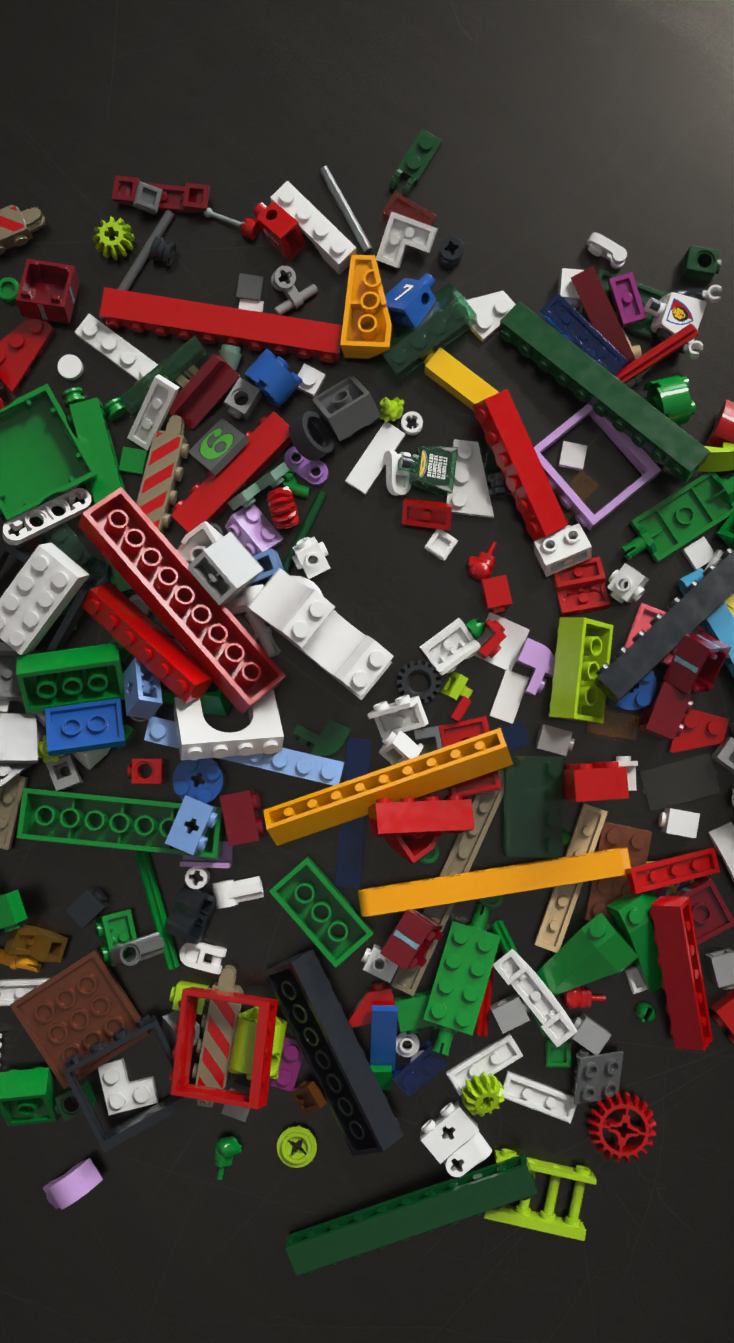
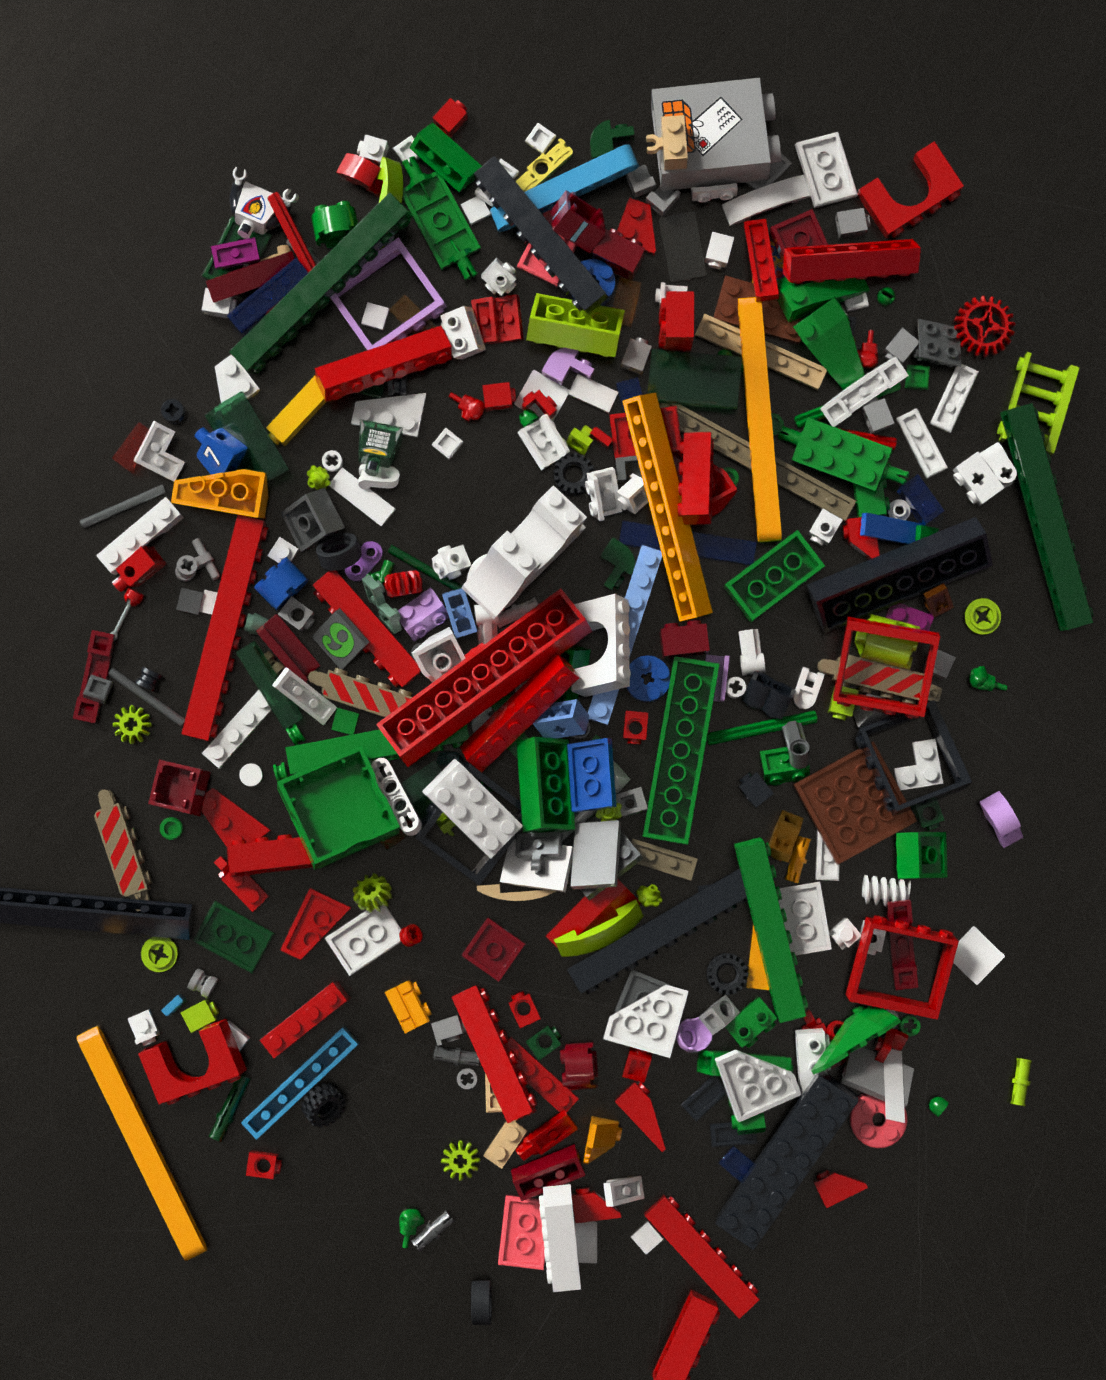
camera: 85 degrees left, 0 degrees up
medium blue brick [165,795,218,855] -> none
slope [187,532,264,606] -> none
dark red container [380,909,443,971] -> none
dark green hinge [389,129,442,197] -> none
red plate [402,498,453,530] -> none
lime gear [461,1071,505,1117] -> none
white plate [587,232,627,269] -> none
dark green brick [681,245,721,282] -> none

